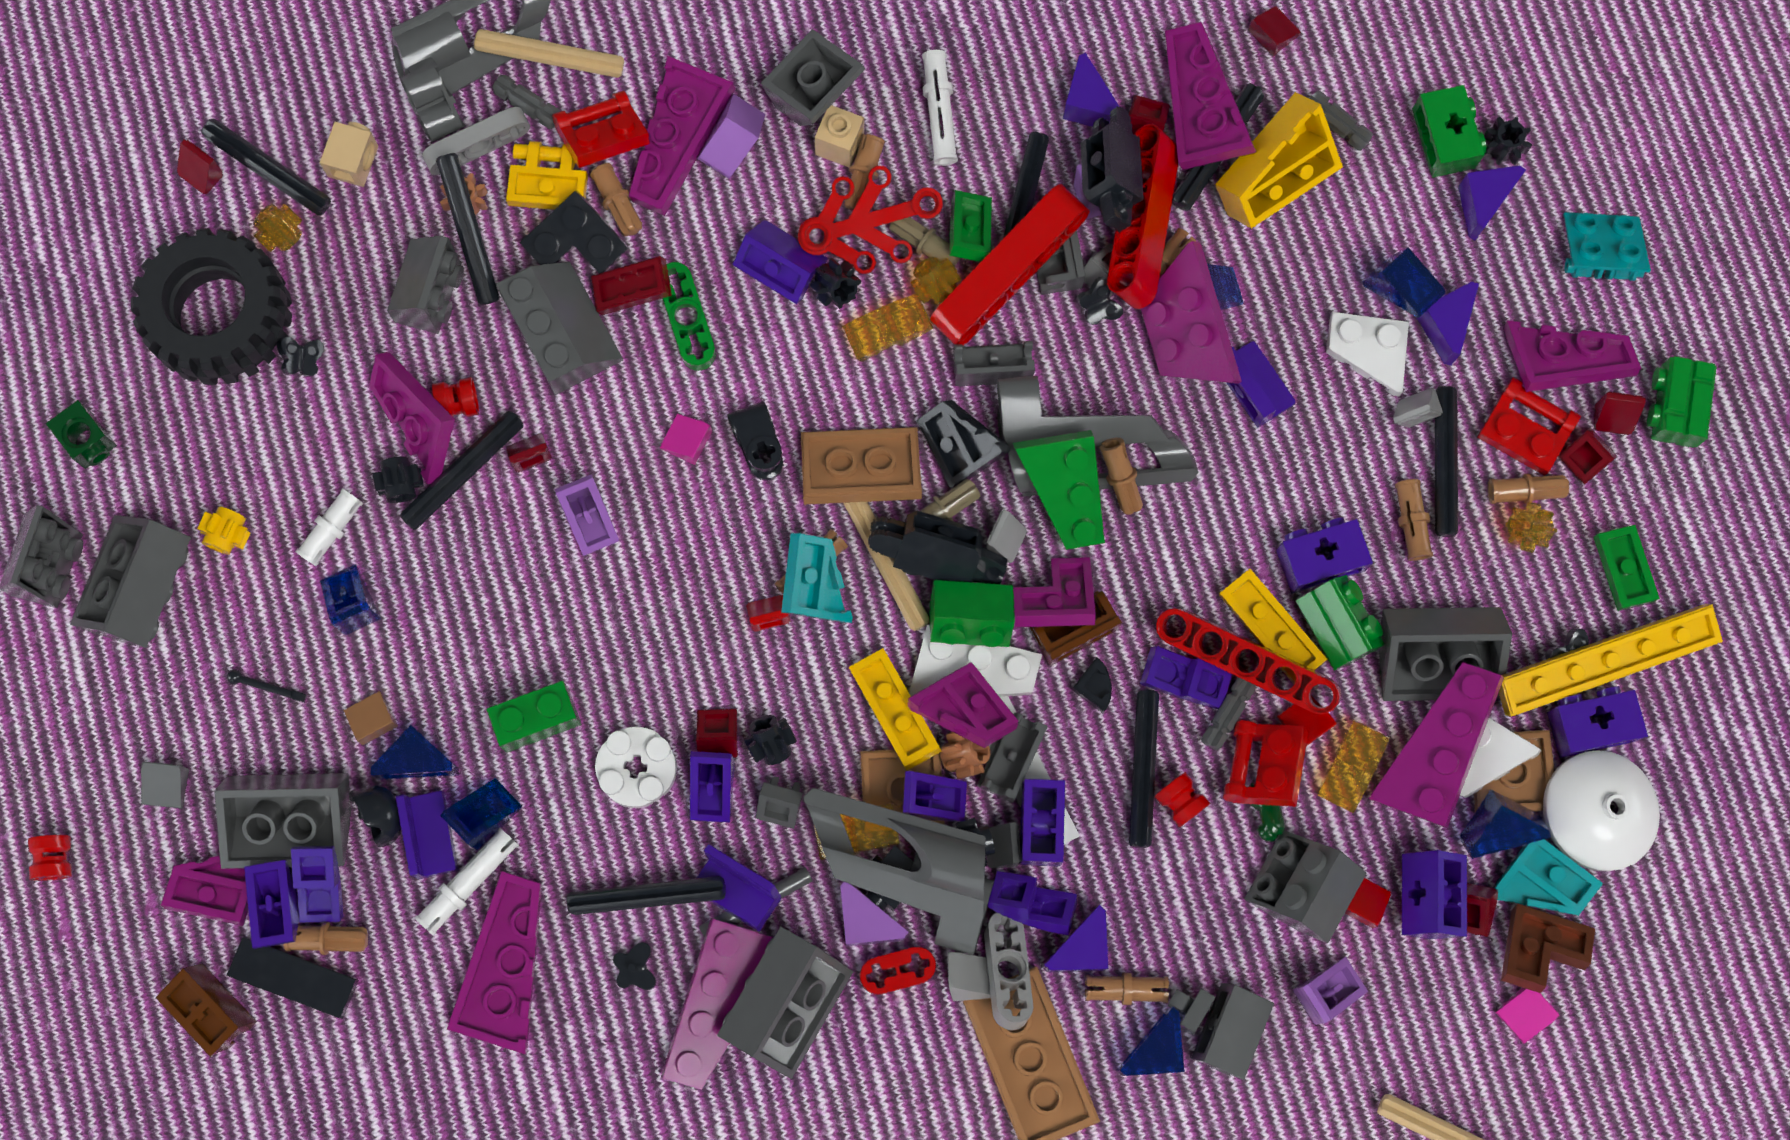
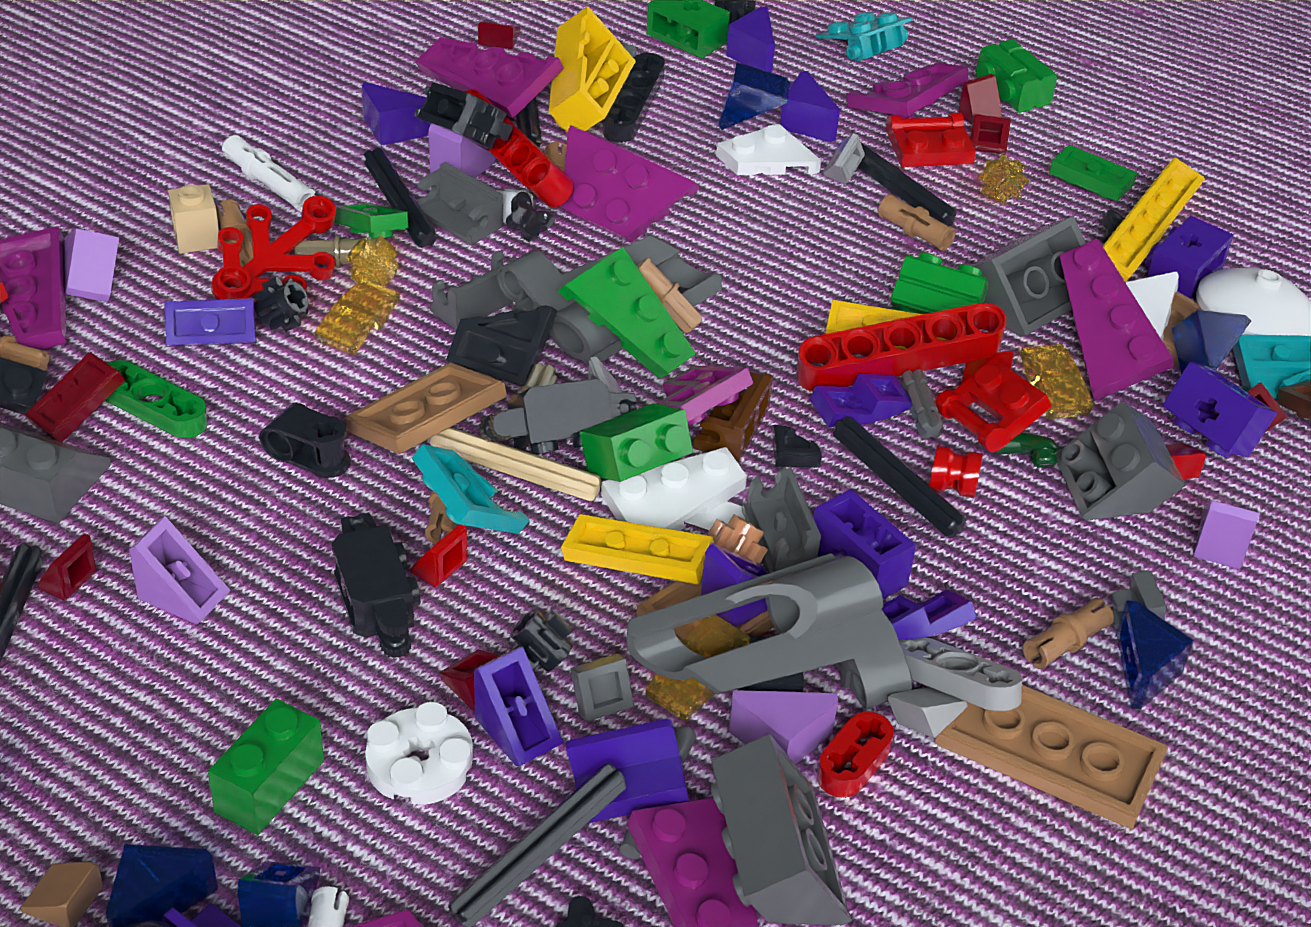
camera: 40 degrees left, 35 degrees down
dark pink slope [660,414,712,465] -> none
dark grey slope [761,29,865,126] -> none
magenta wing [907,662,1019,748] -> none
red beam [930,184,1090,346] -> none
dark purple slope [1042,905,1109,972] -> none
dark grey hinge [1191,983,1274,1080] -> none
dark purple panel [1227,341,1296,428] -> none
dark purple brick [1276,517,1373,594] -> none
medium nougat axle [1487,473,1569,505] -> none
none -> black hinge [331,512,421,659]
none -> black beam [603,53,665,143]

